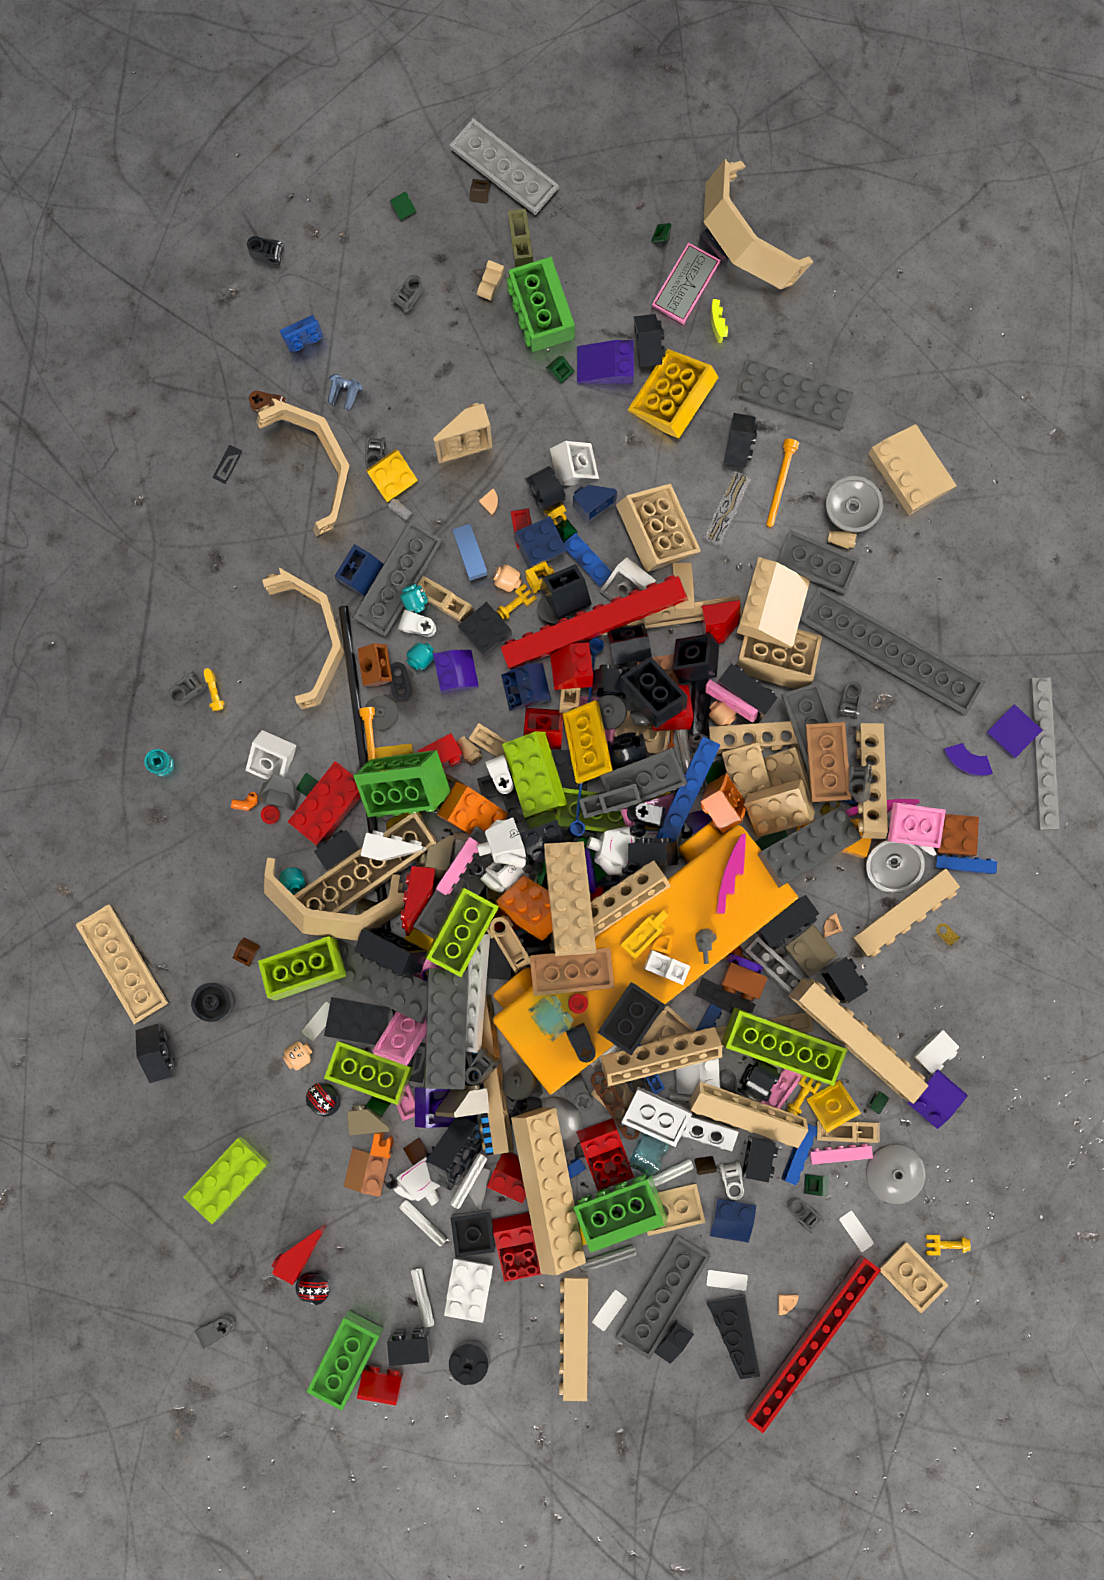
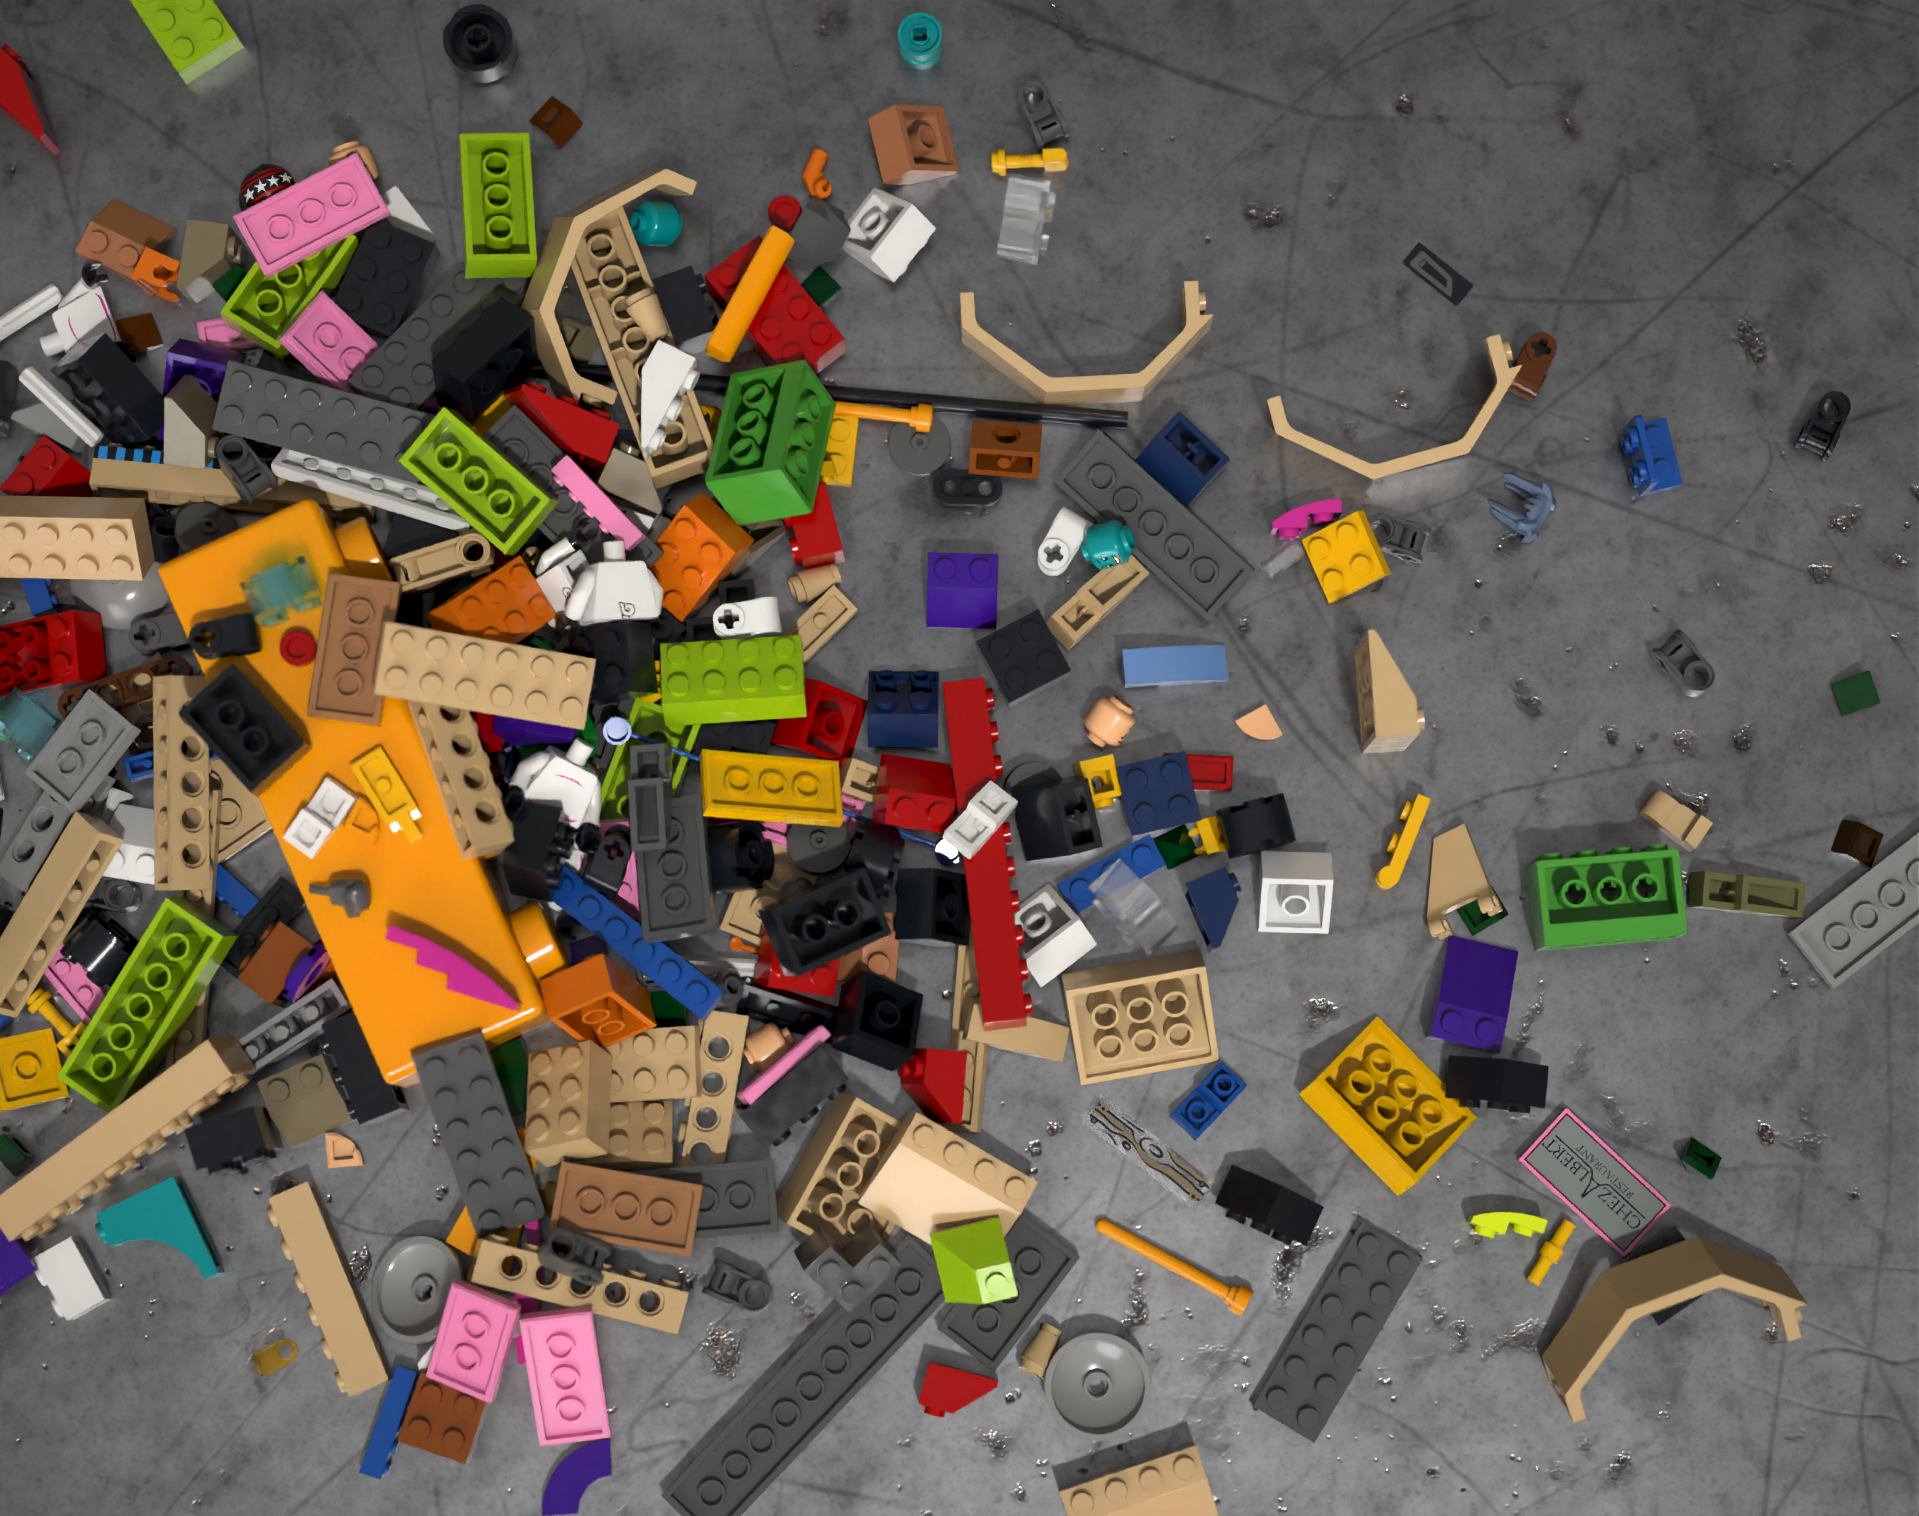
camera: 105 degrees right, 0 degrees up
teal head [406,642,434,670] -> none
yellow hinge [496,584,537,620] -> none
none -> teal arch [95,1176,225,1279]
none -> bright pink tile [233,152,391,279]
none -> bright pink tile [519,1306,611,1446]
none -> tan cone [625,288,670,343]
none -> light orange brick [705,225,795,362]
none -> flat silver brick [794,1224,902,1313]
none -> nougat slope [868,104,960,185]
none -> red slope [918,1361,999,1418]
none -> lime slope [929,1216,1018,1304]
none -> white slope [942,780,1018,860]
none -> clear brick [997,174,1056,265]
none -> clear brick [1089,858,1179,956]
none -> blue slope [1170,1061,1247,1140]
none -> dark pink slope [1270,498,1342,539]
none -> yellow plate [1375,794,1431,890]
none -> tan flag [1427,823,1503,940]
none -> yellow bar [1526,1219,1576,1286]

